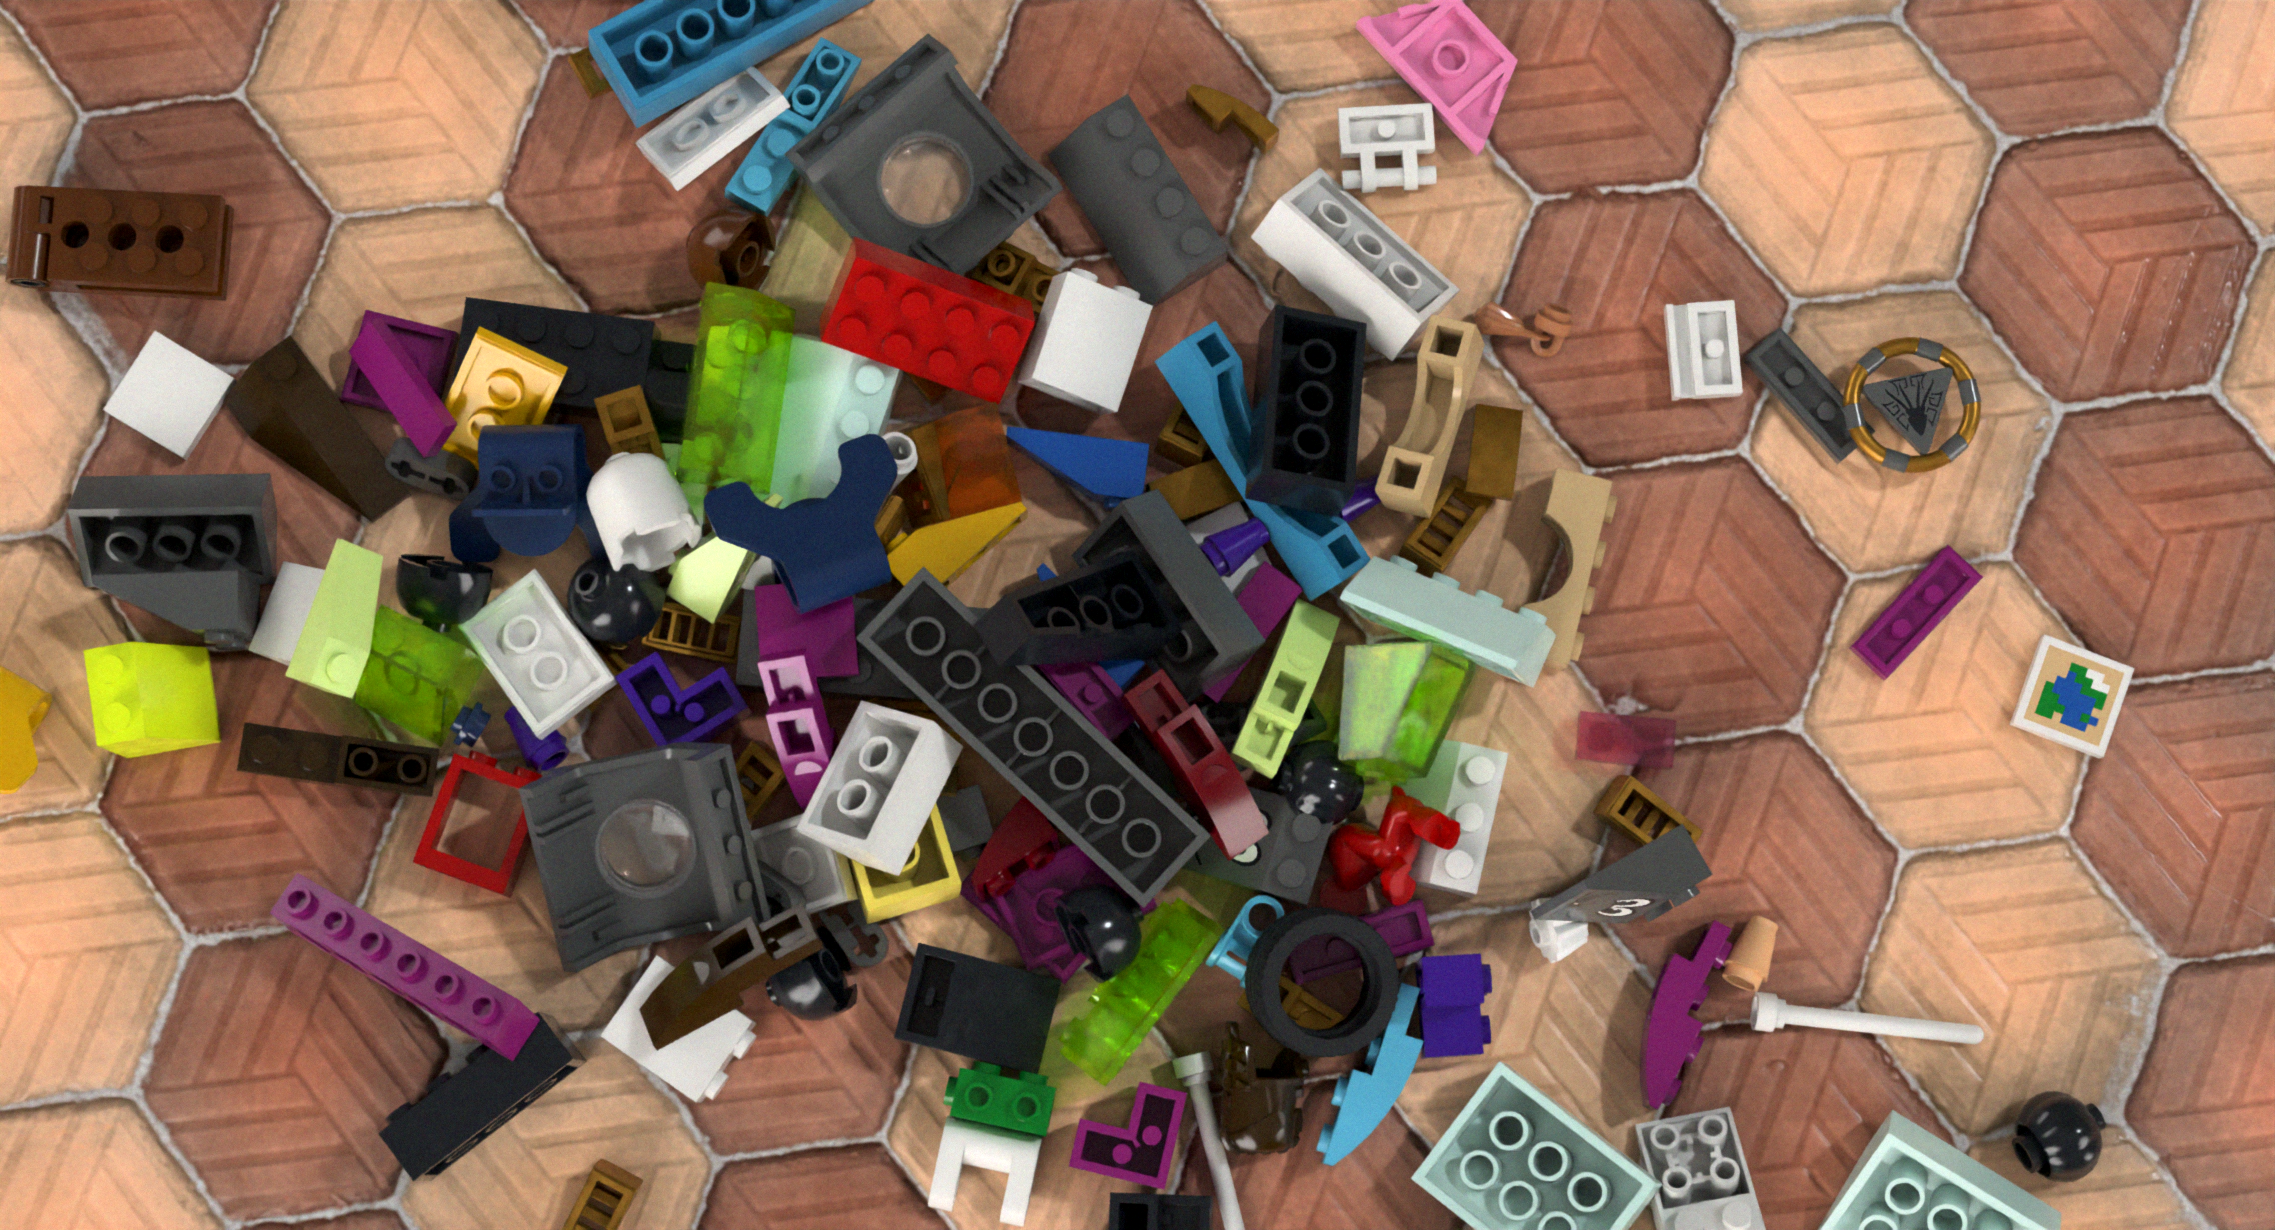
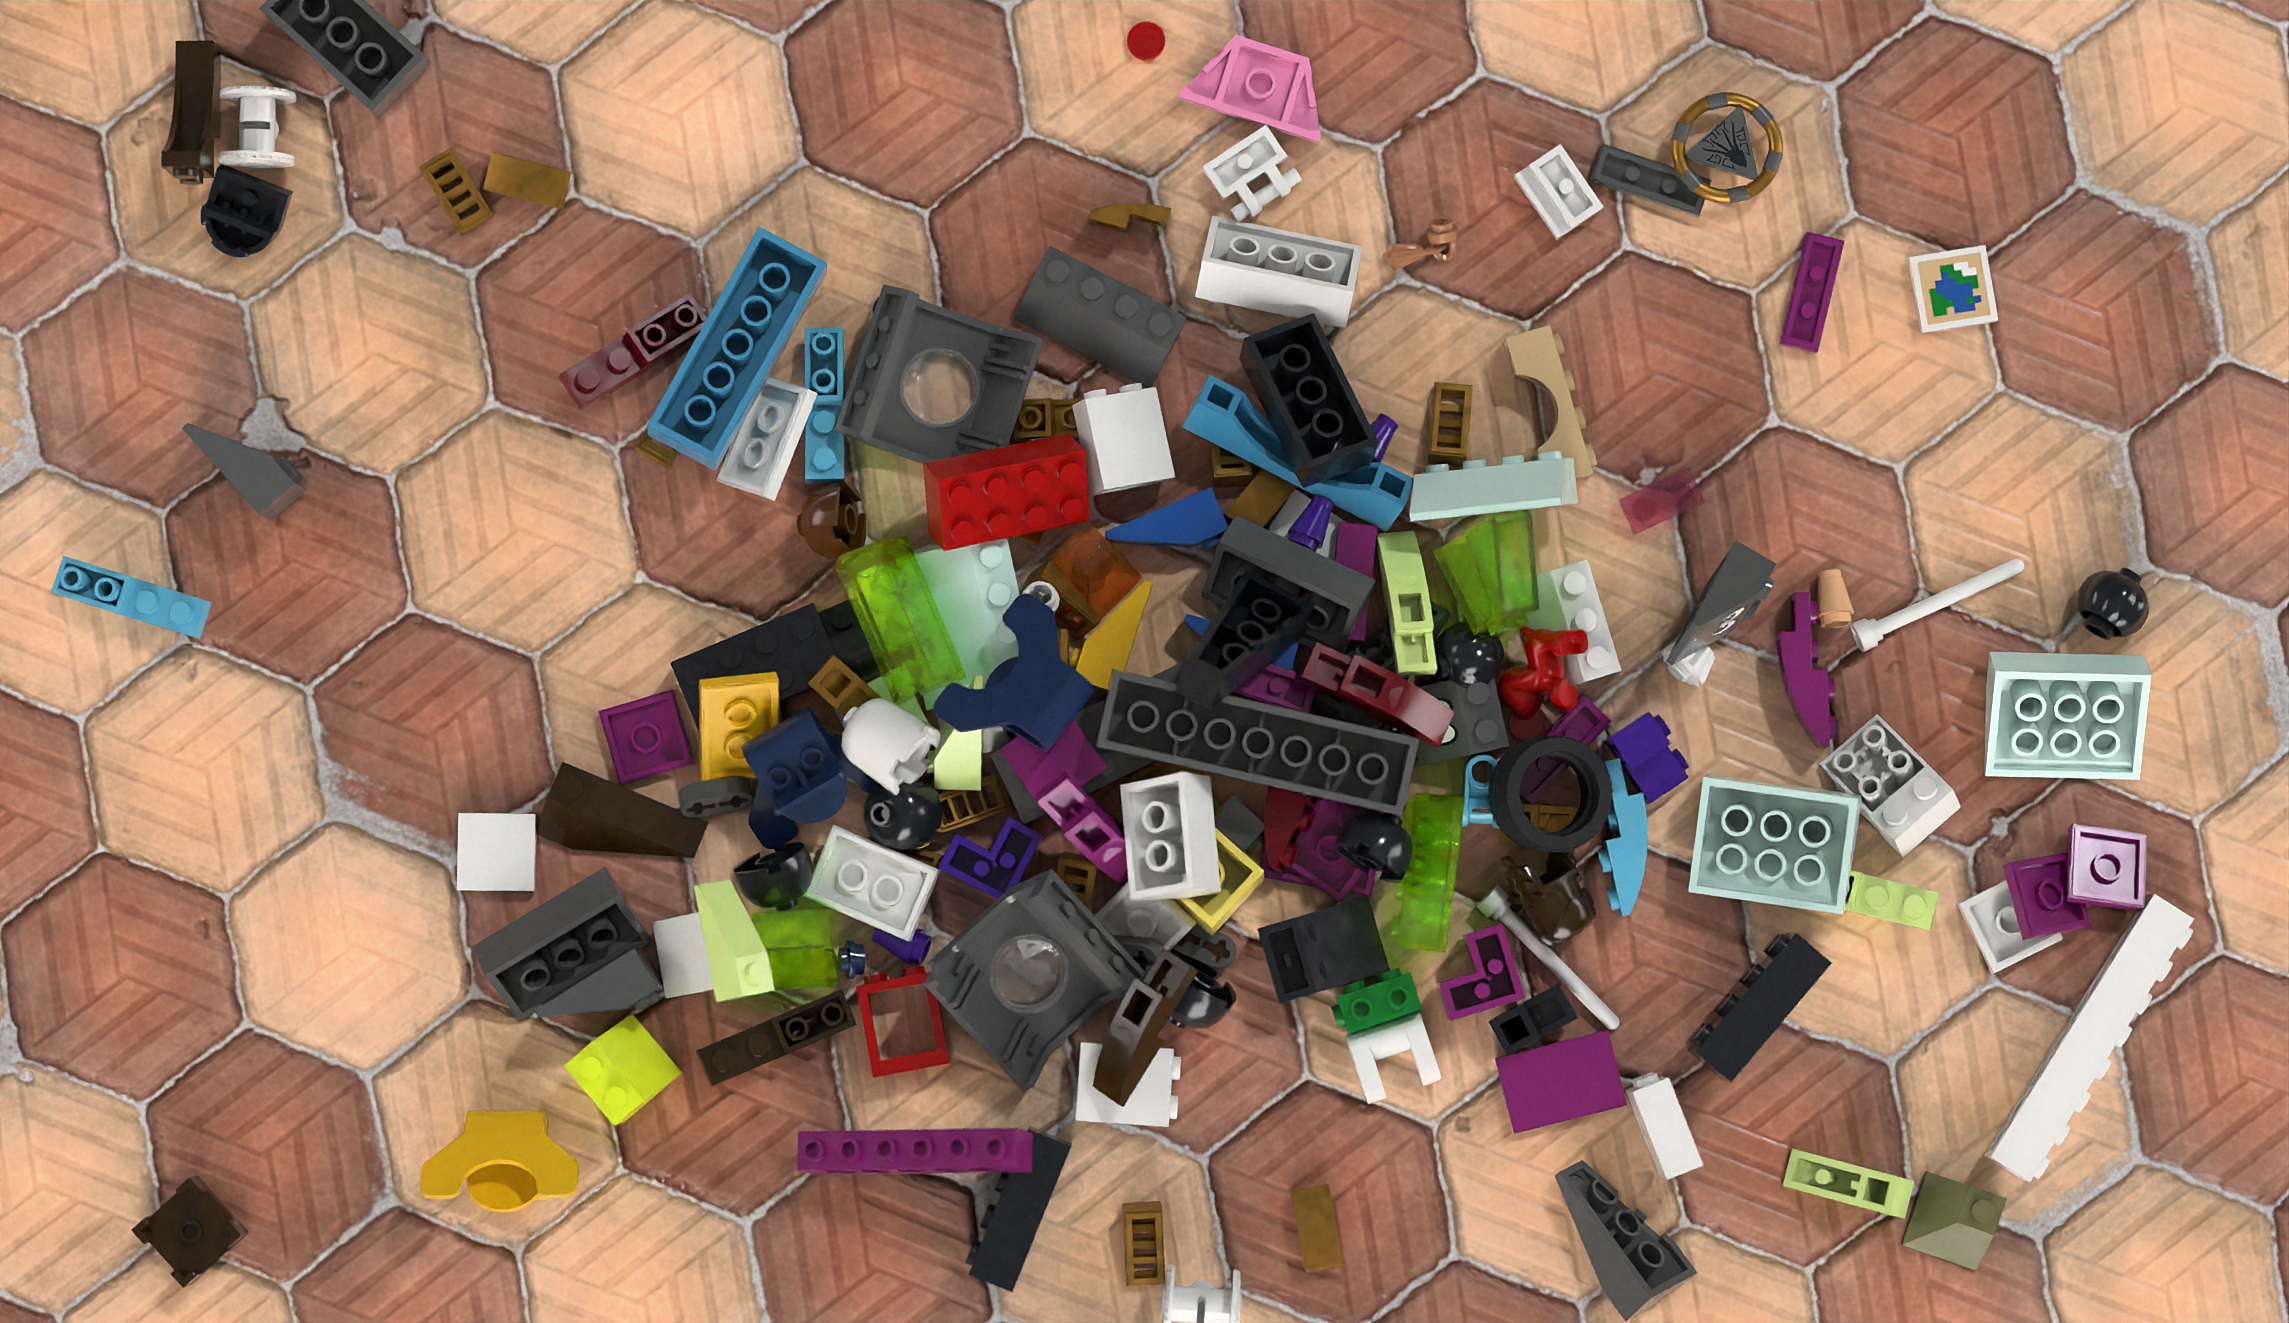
camera: 30 degrees left, 5 degrees up
reddish brown hinge [5,185,234,301] -> none
magenta tile [348,318,458,458] -> none
tan arch [1375,314,1485,519] -> none
pearl gold slope [1464,403,1523,501] -> none
pearl gold slope [1593,775,1704,847] -> none

